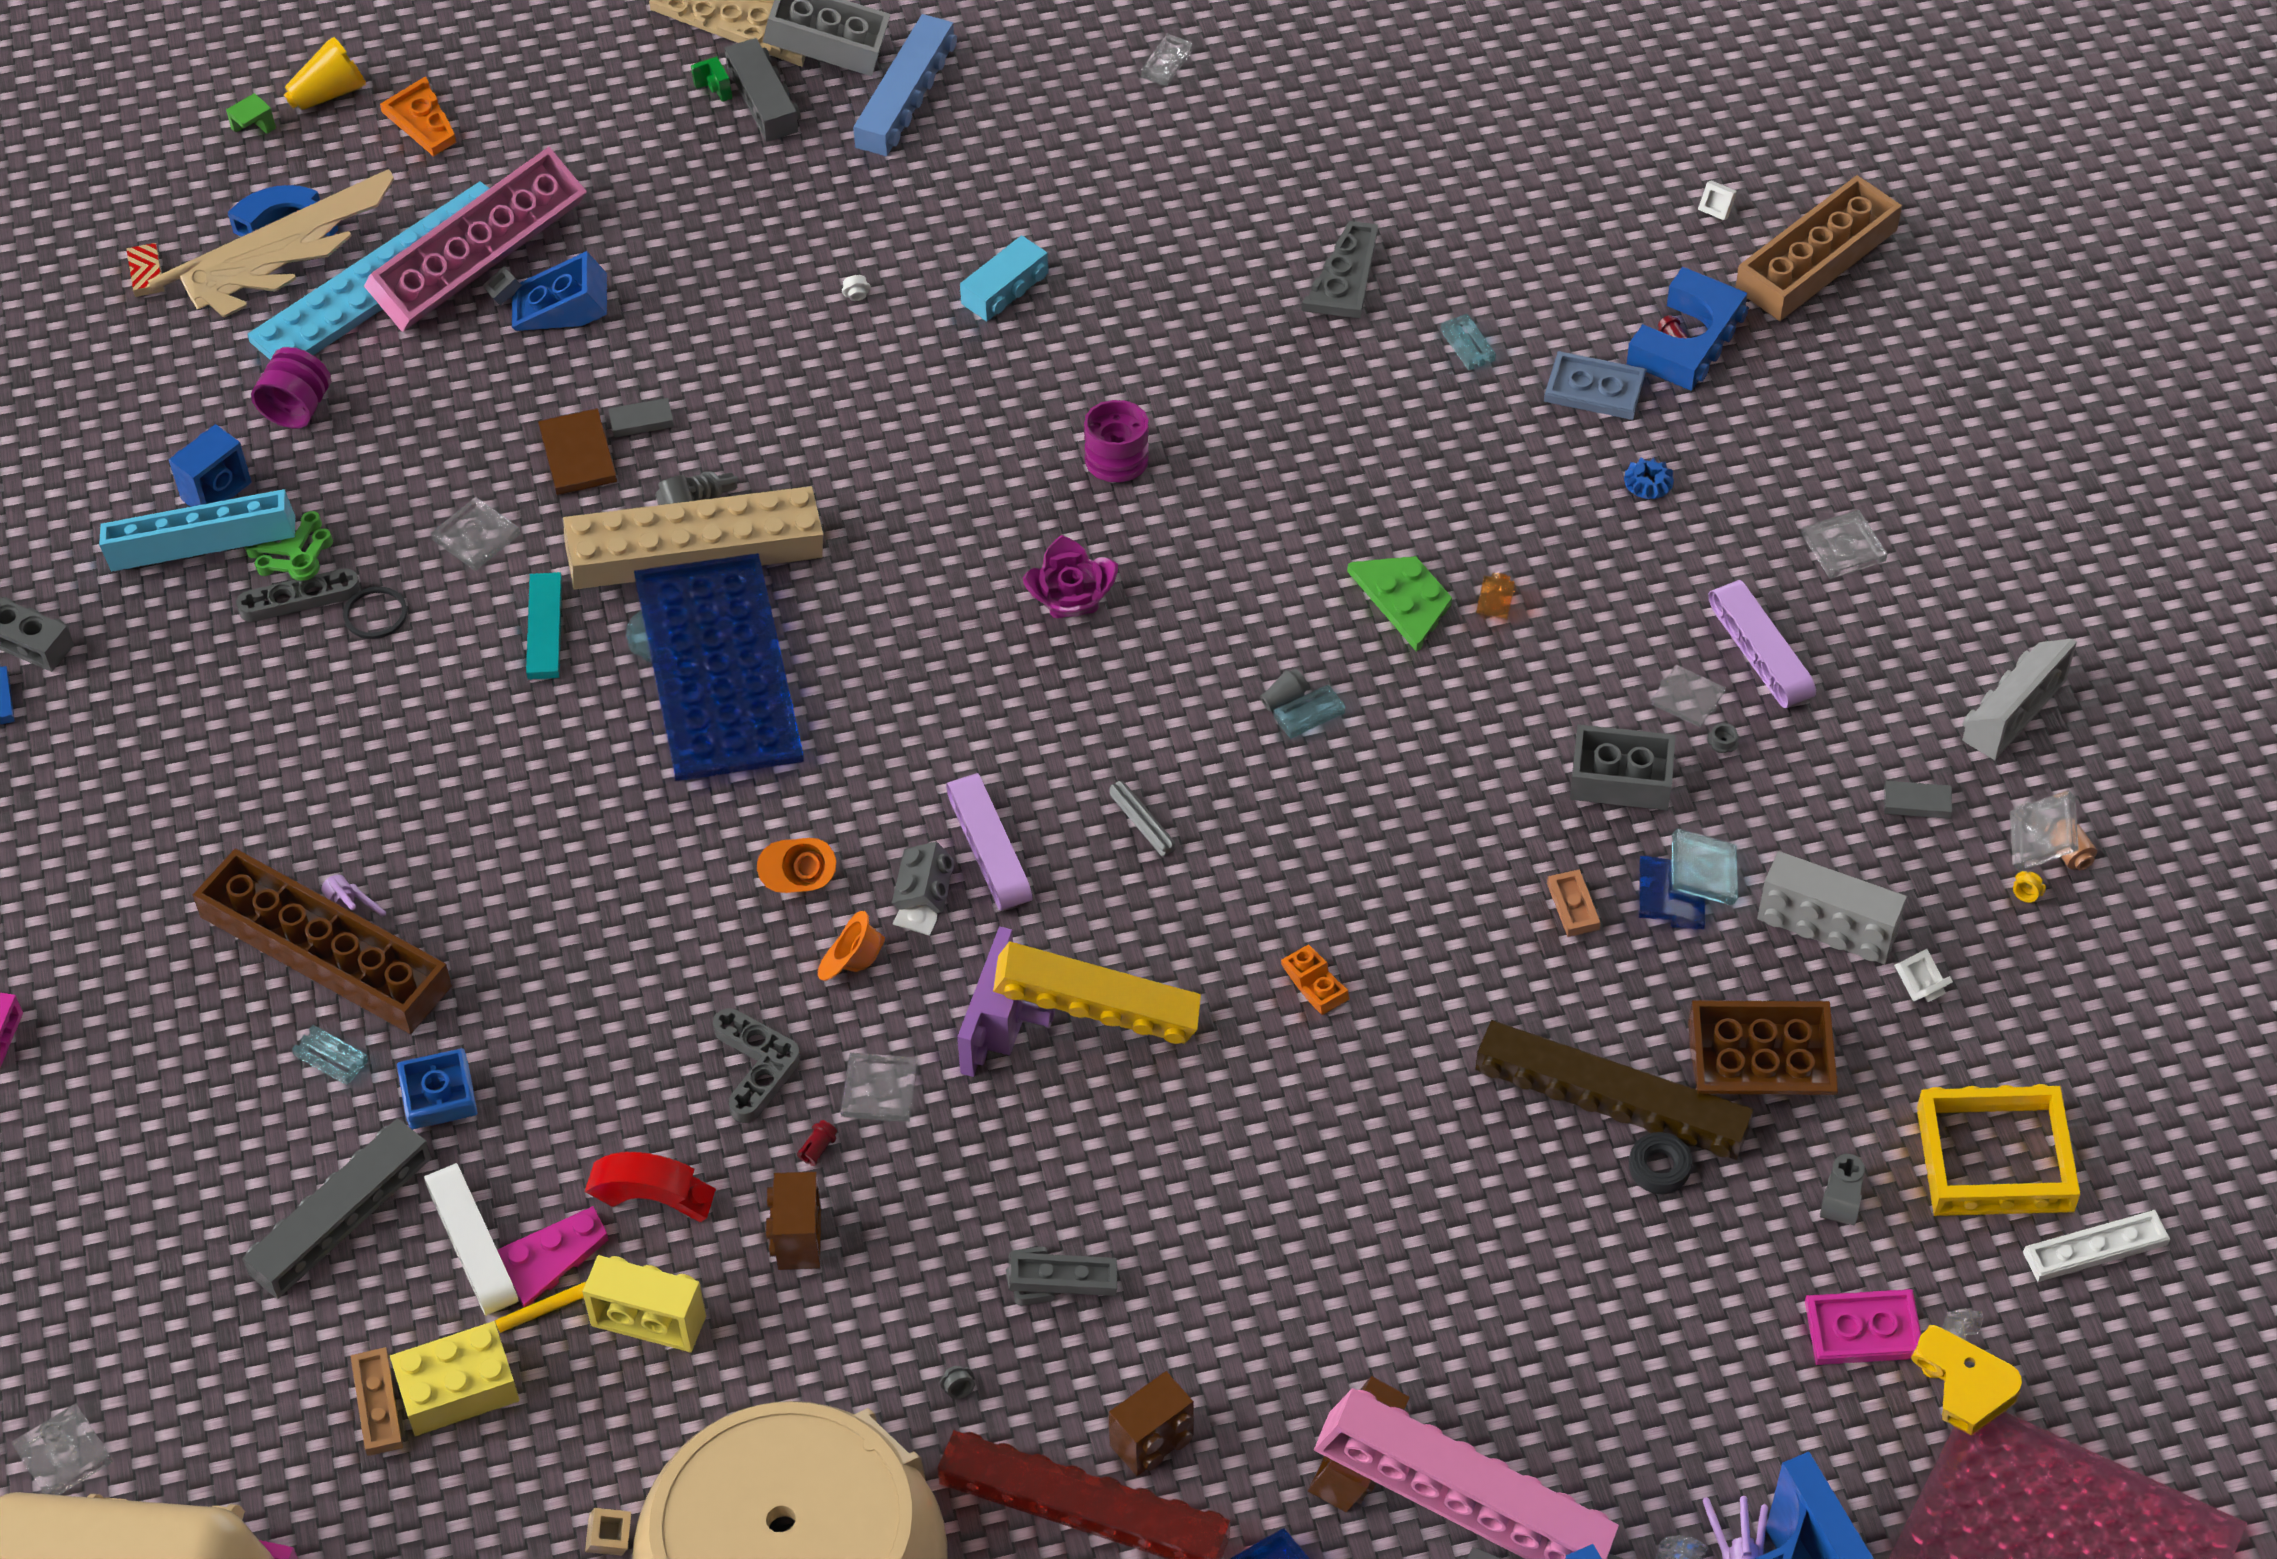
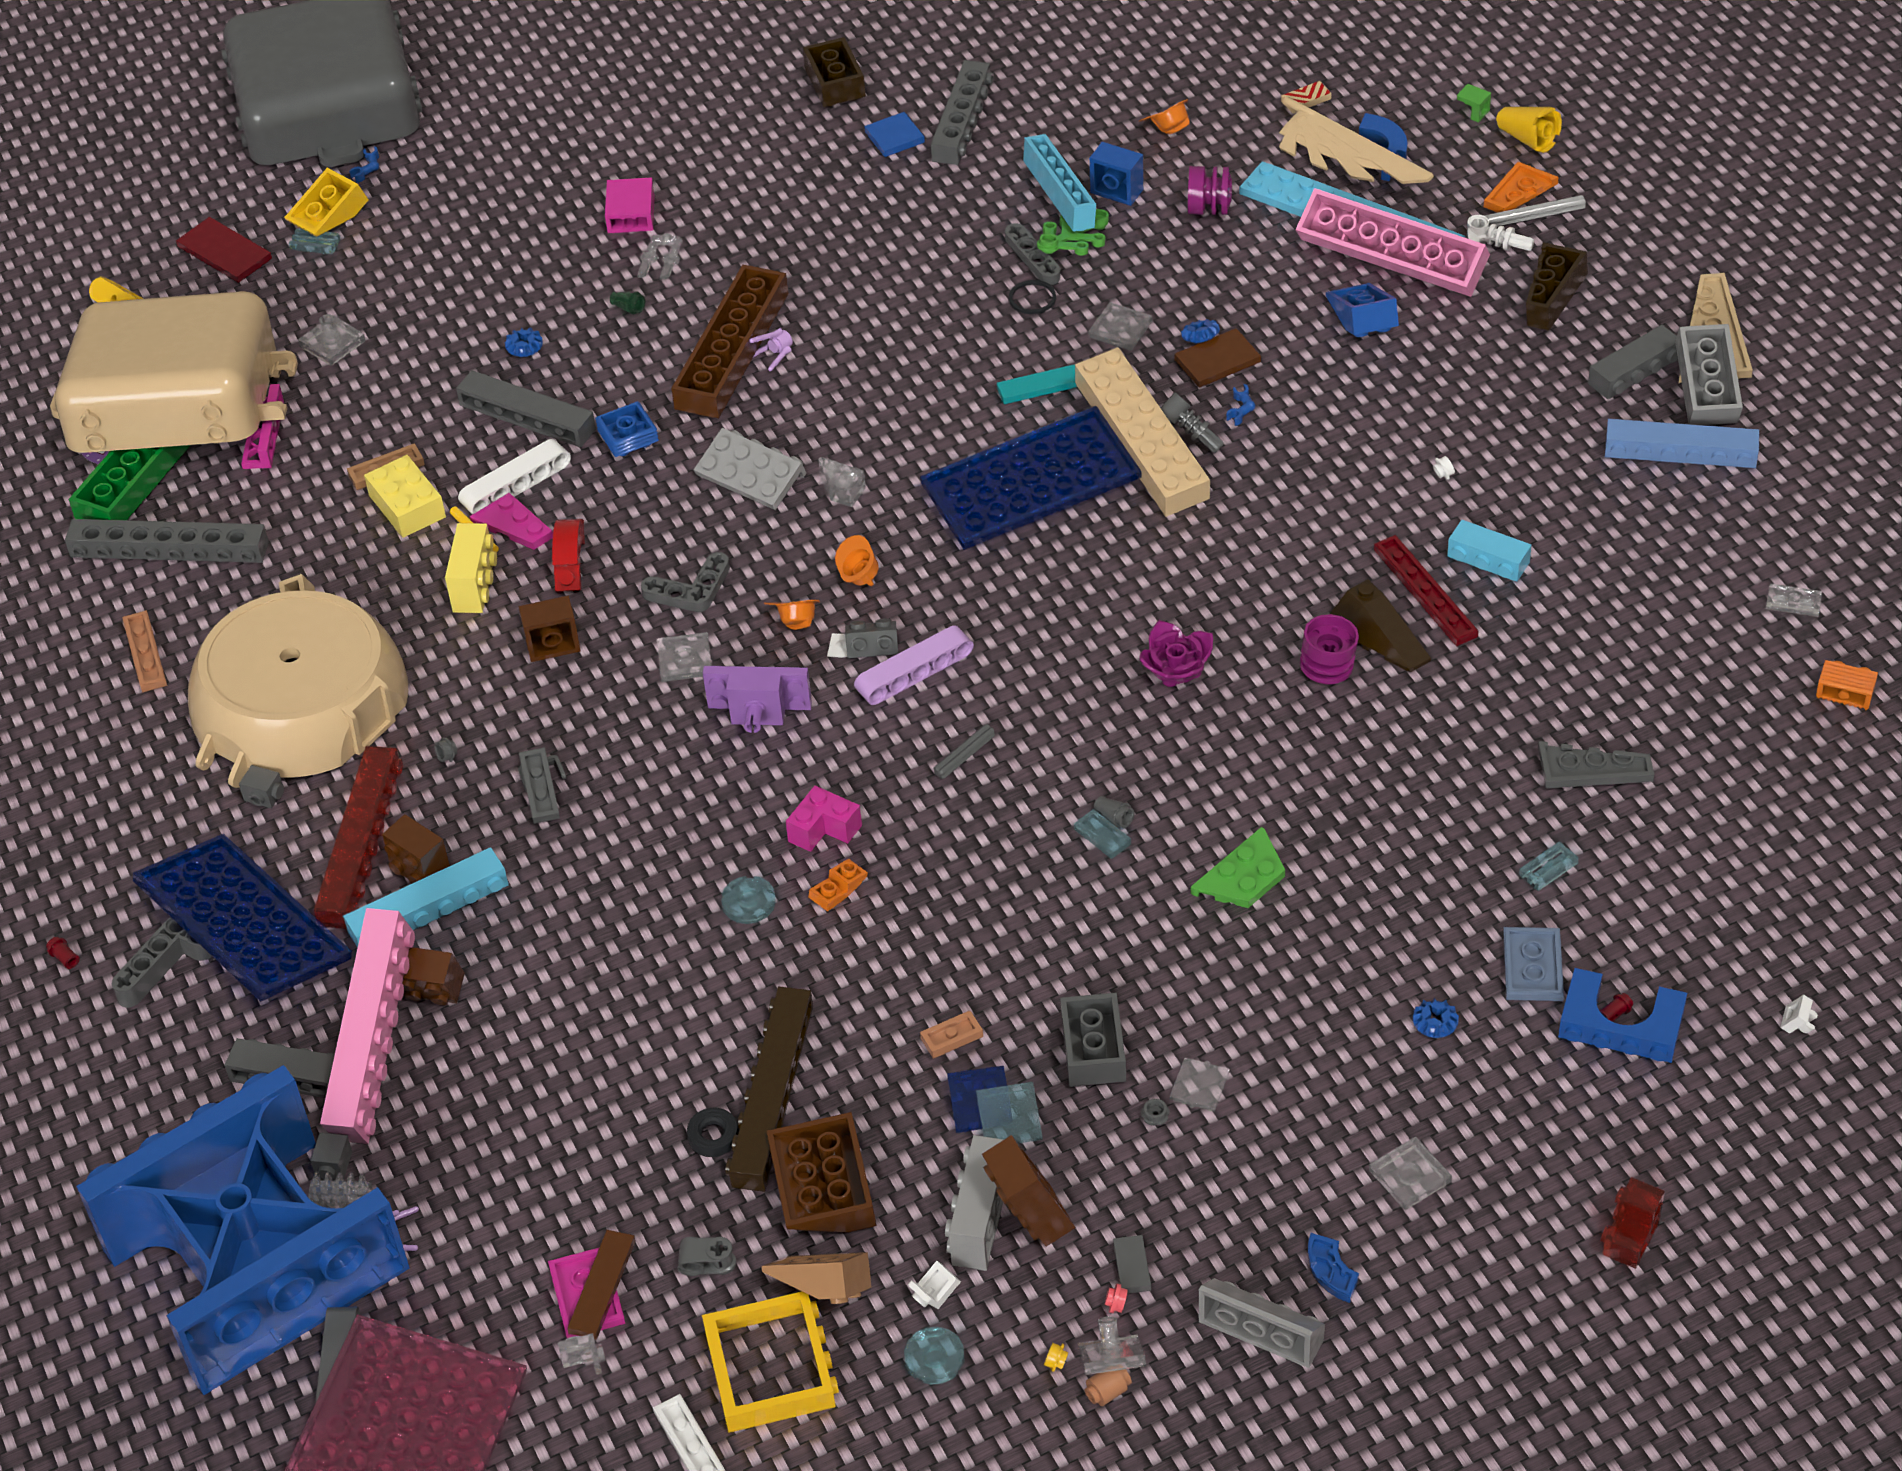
camera: 80 degrees right, 5 degrees down
clear light blue tile [292,1025,369,1086] -> none
dark grey plate [482,266,522,306] -> none
dark grey tile [608,398,674,438] -> none
green bracket [691,56,733,102] -> none
dark red pin [797,1120,838,1166] -> none
yellow brick [993,941,1201,1044] -> none
clear orange bracket [1476,573,1517,620] -> none
lavender beam [1709,580,1816,708] -> none
medium nougat brick [1735,175,1902,321] -> none
yellow piece [1911,1325,2022,1435] -> none
none -> medium azure brick [343,847,508,948]
none -> blue gear [505,328,543,357]
none -> reddish brown tile [567,1230,636,1340]
none -> clear green cone [610,291,646,315]
none -> clear piece [637,233,683,280]
none -> light grey bracket [694,428,806,510]
none -> clear light blue tile [721,876,776,924]
none -> medium nougat slope [762,1252,872,1304]
none -> dark pink brick [786,785,862,852]
none -> clear slope [818,457,866,507]
none -> clear light blue tile [904,1327,965,1384]
none -> reddish brown brick [982,1135,1076,1247]
none -> coral plate [1104,1283,1128,1314]
none -> orange piece [1139,99,1190,134]
none -> blue gear [1181,319,1220,343]
none -> blue arm [1226,384,1256,426]
none -> blue tile [1308,1233,1359,1303]
none -> dark brown wedge [1330,579,1431,673]
none -> dark red tile [1374,535,1479,646]
none -> white piece [1466,215,1534,251]
none -> light grey axle [1483,195,1586,227]
none -> dark brown wedge [1526,242,1588,331]
none -> clear red brick [1600,1177,1665,1269]
none -> orange brick [1816,660,1878,710]

